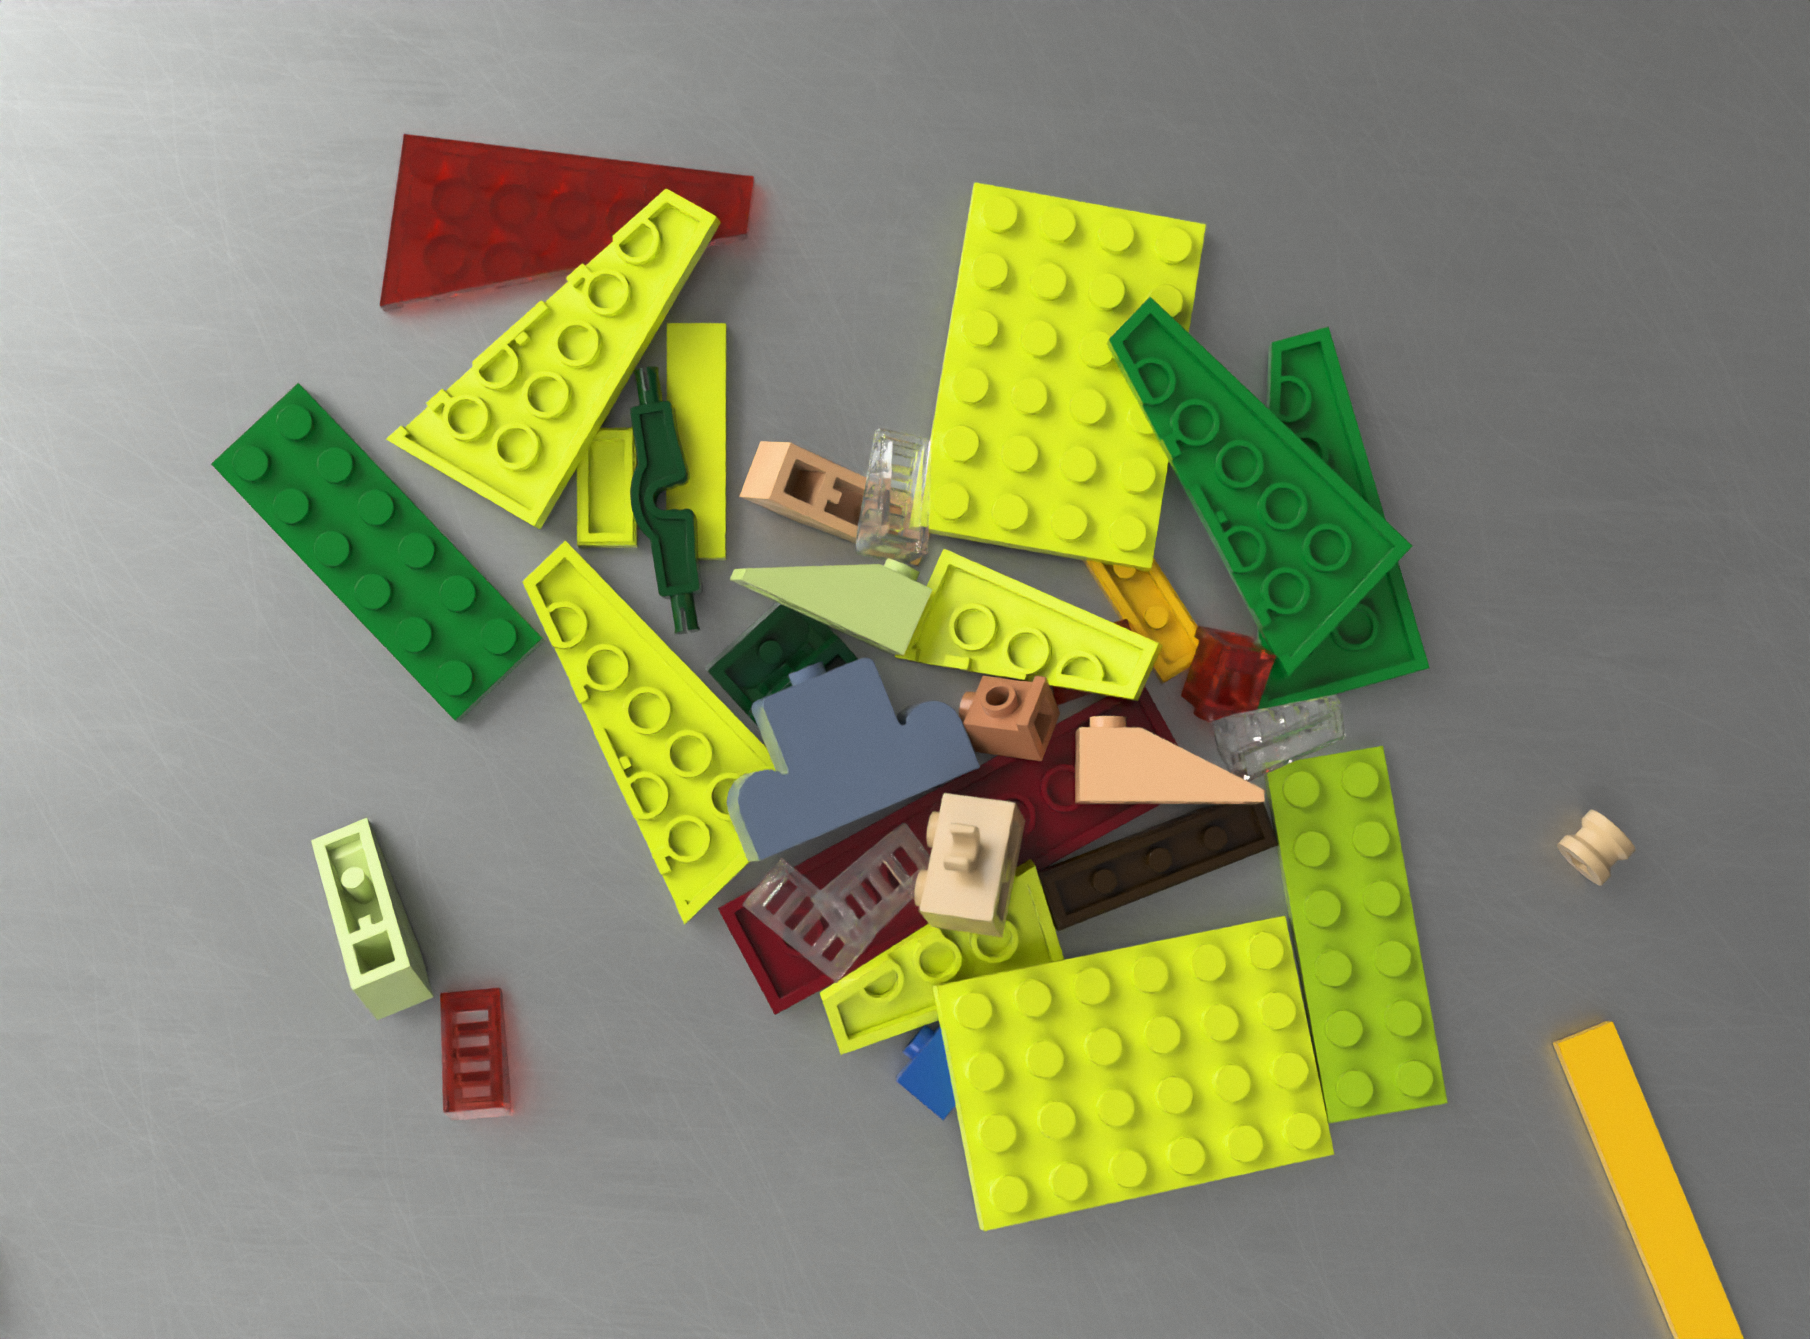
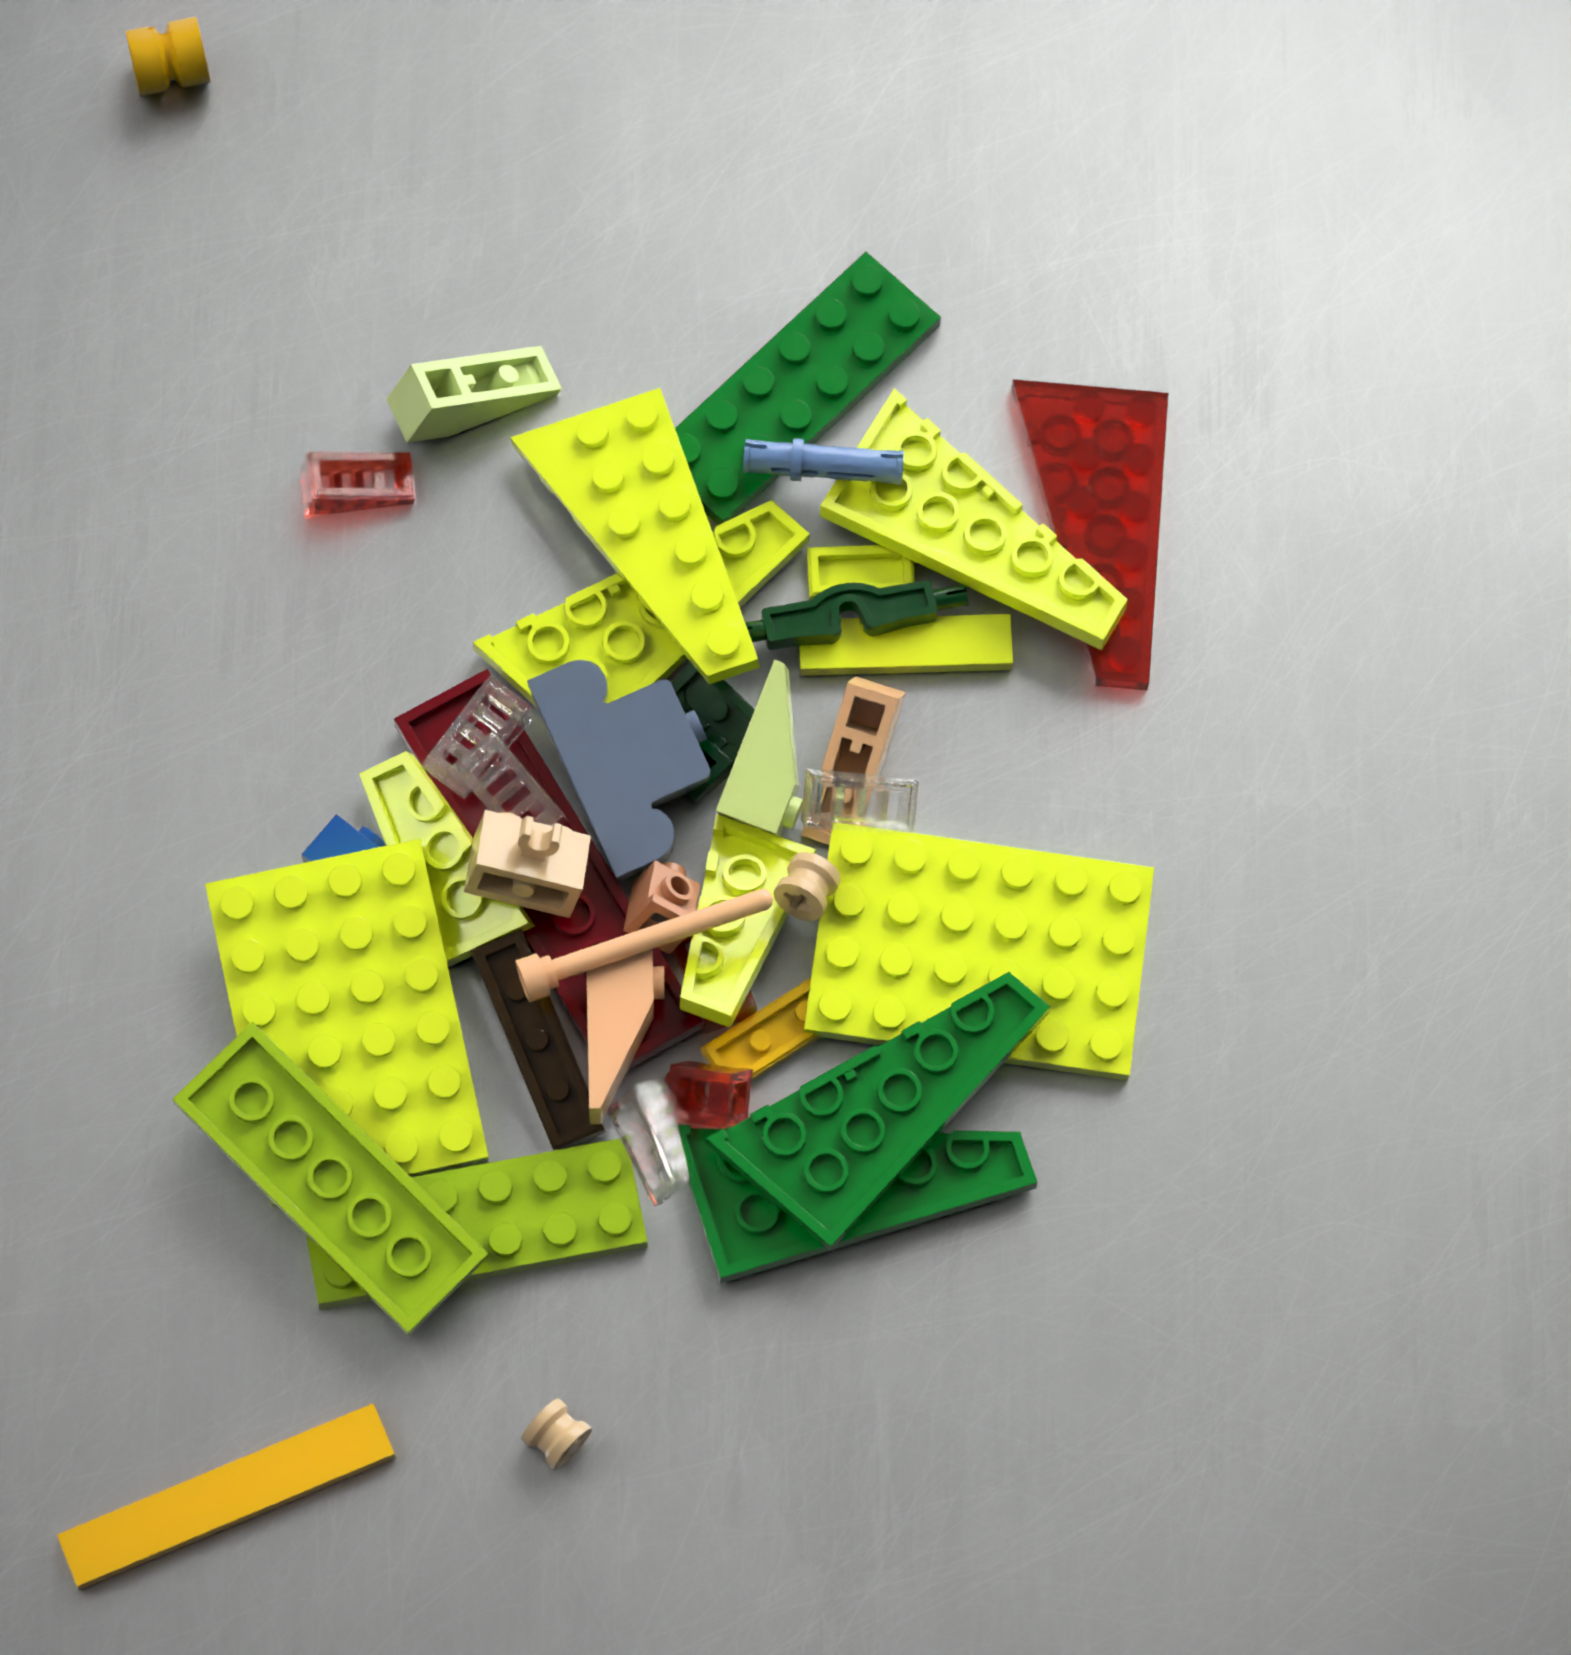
camera: 90 degrees right, 15 degrees down
none -> lime plate [172,1022,488,1336]
none -> neon yellow wing [510,388,760,684]
none -> light nougat piece [515,889,773,1002]
none -> medium blue pin [743,438,904,485]
none -> tan wheel [773,852,841,921]

